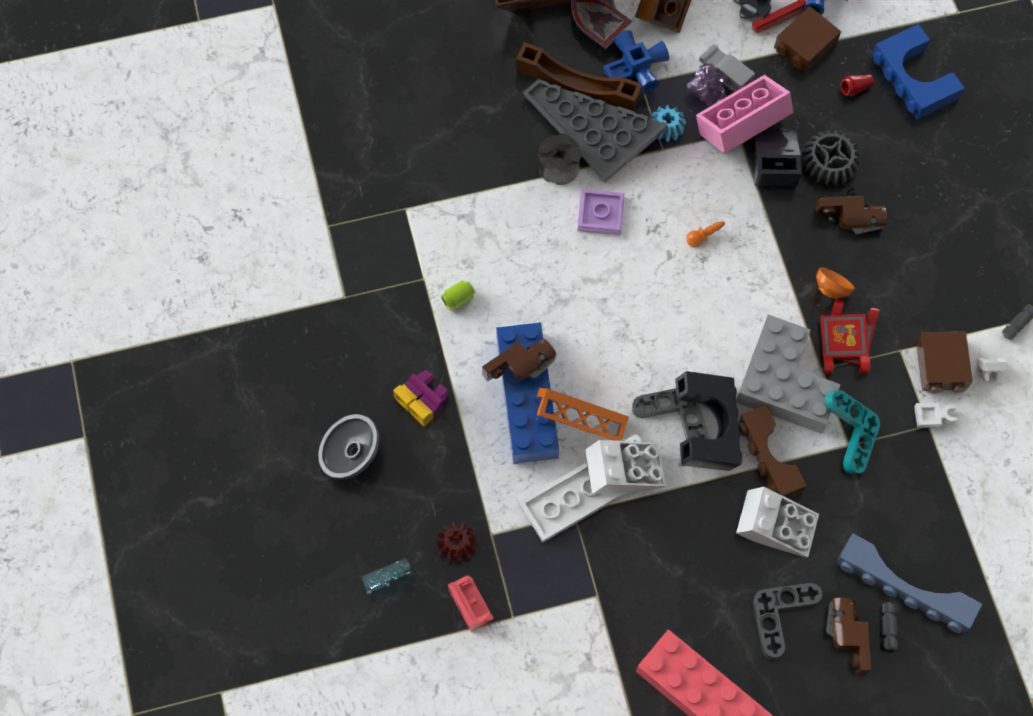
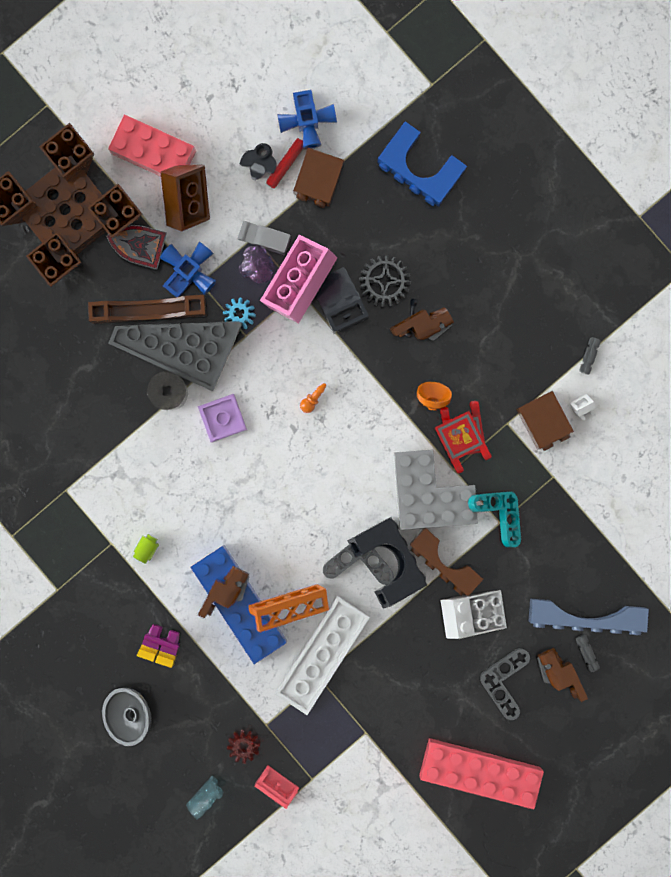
camera: 25 degrees left, 20 degrees up
white slope [585,440,666,494] -> none
red cone [841,74,874,96] -> none
white plate [914,403,957,428] -> none

